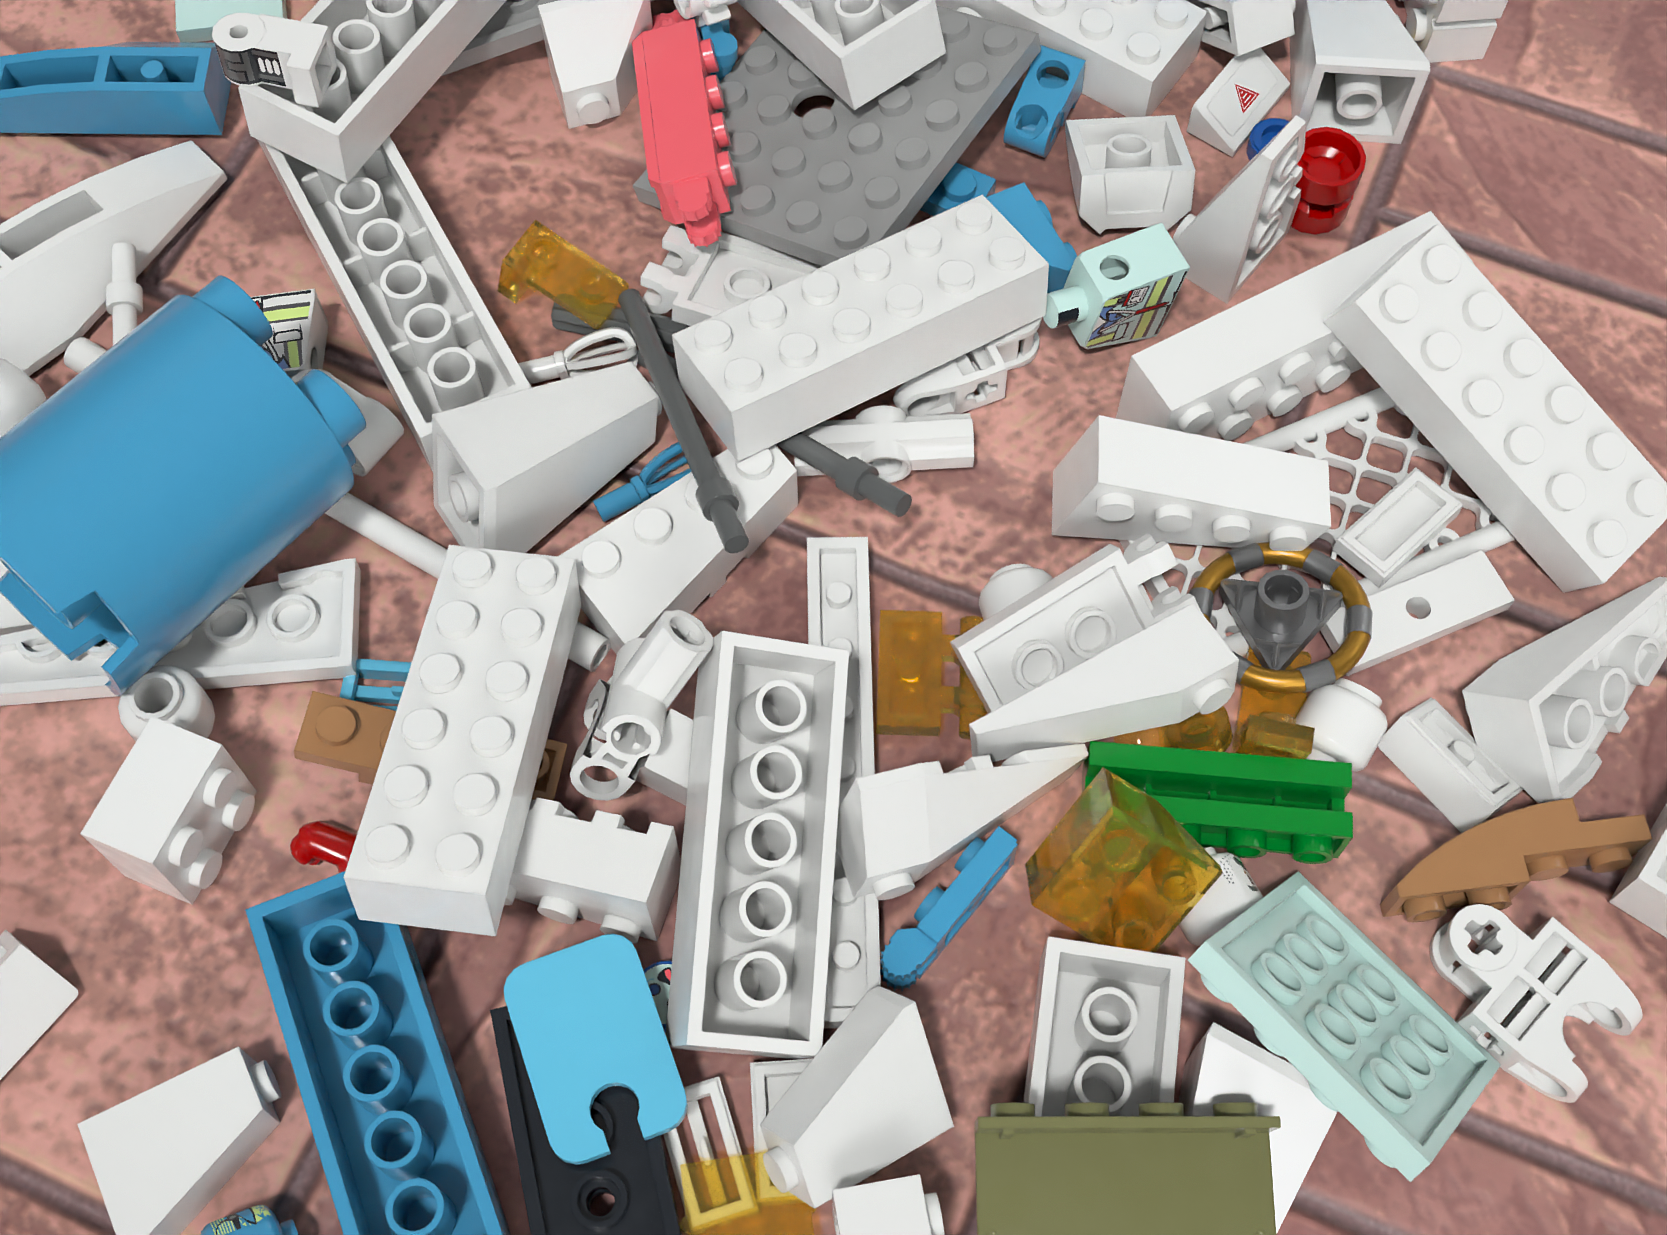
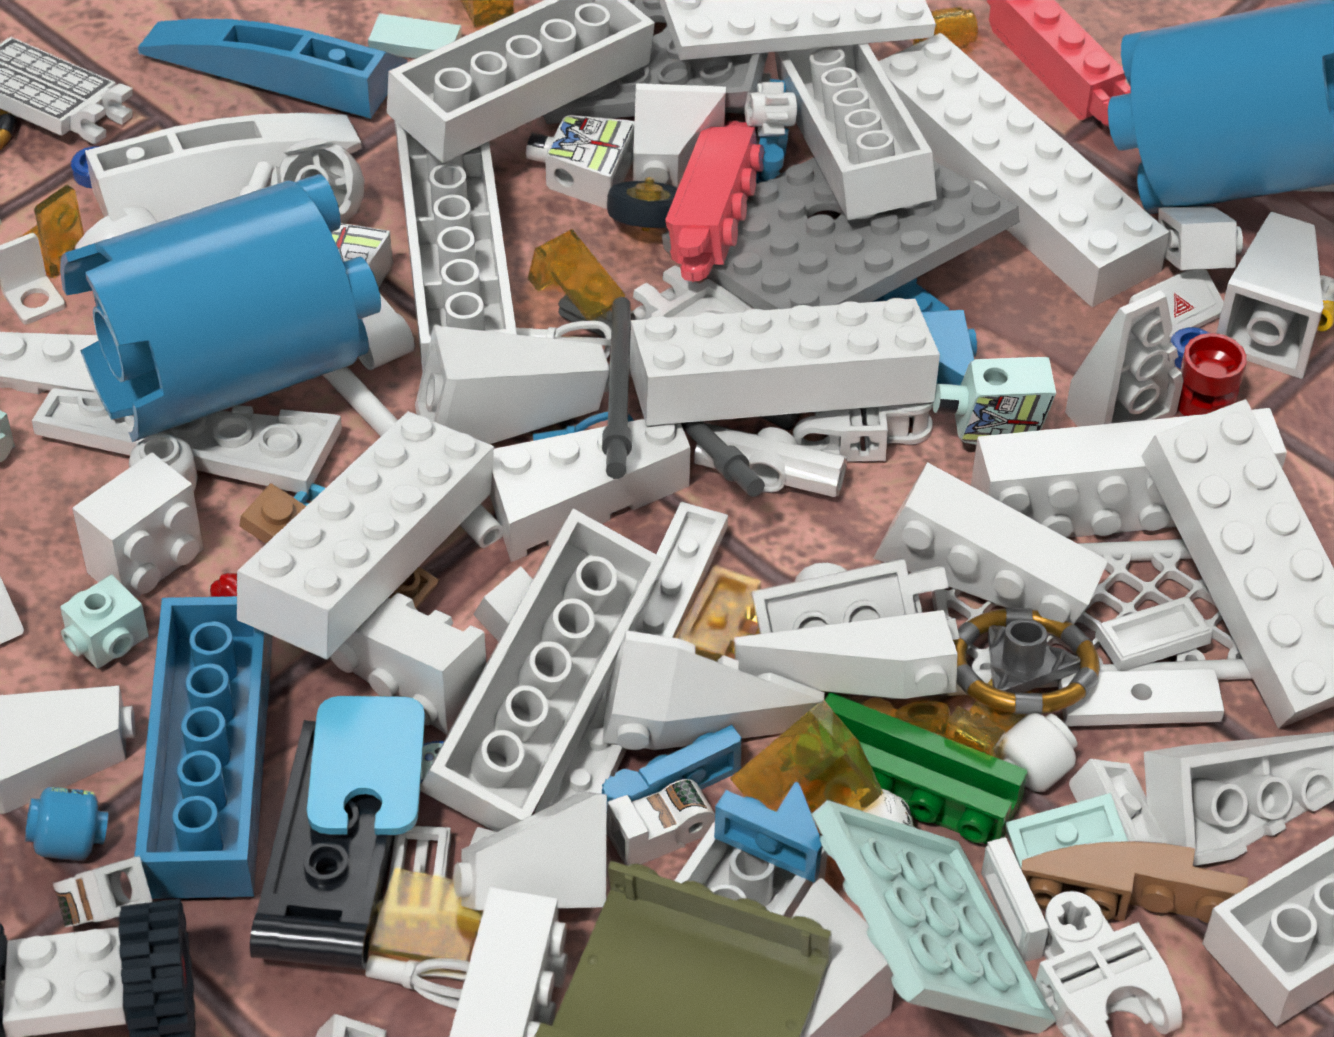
camera: 20 degrees right, 15 degrees down
white leg [212,13,337,108] -> none
white connector [570,610,714,801] -> none
dark azure leg [1003,45,1086,157] -> none
white slope [1065,115,1196,234] -> none
none -> light aqua brick [60,574,149,669]
none -> white cylinder [271,138,365,224]
none -> white torso [526,115,635,209]
none -> white leg [606,779,715,866]
none -> black wheel [607,177,678,231]
none -> dark azure slope [714,782,822,883]
none -> white tile [981,837,1049,962]
none -> light aqua plate [1006,793,1127,868]

